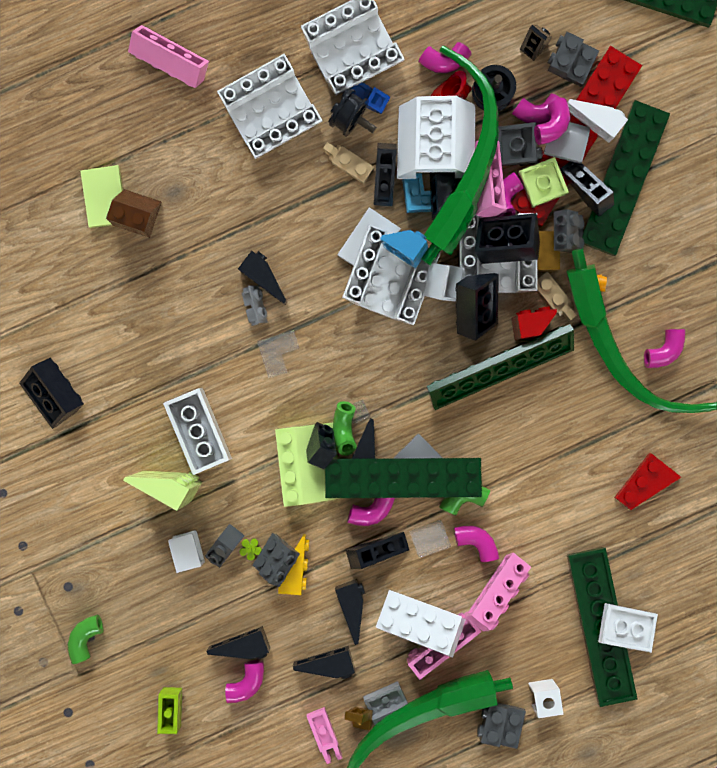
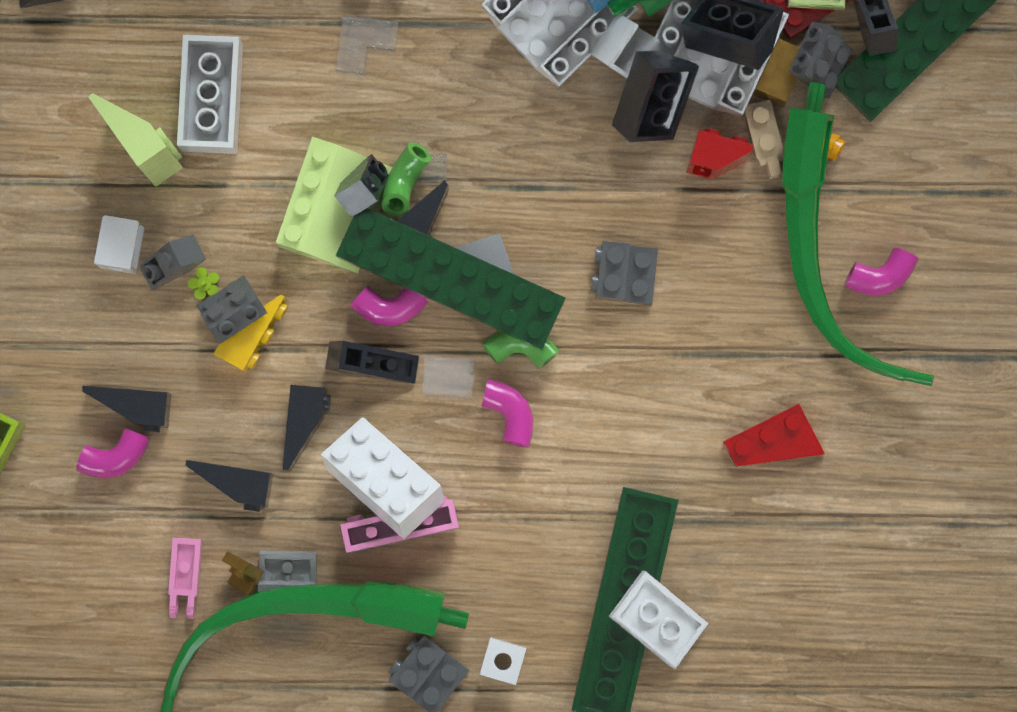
camera: 30 degrees right, 5 degrees down
dark green plate [427,324,574,410] -> none
bright pink brick [465,553,531,632] -> none
none -> dark grey plate [591,241,658,305]

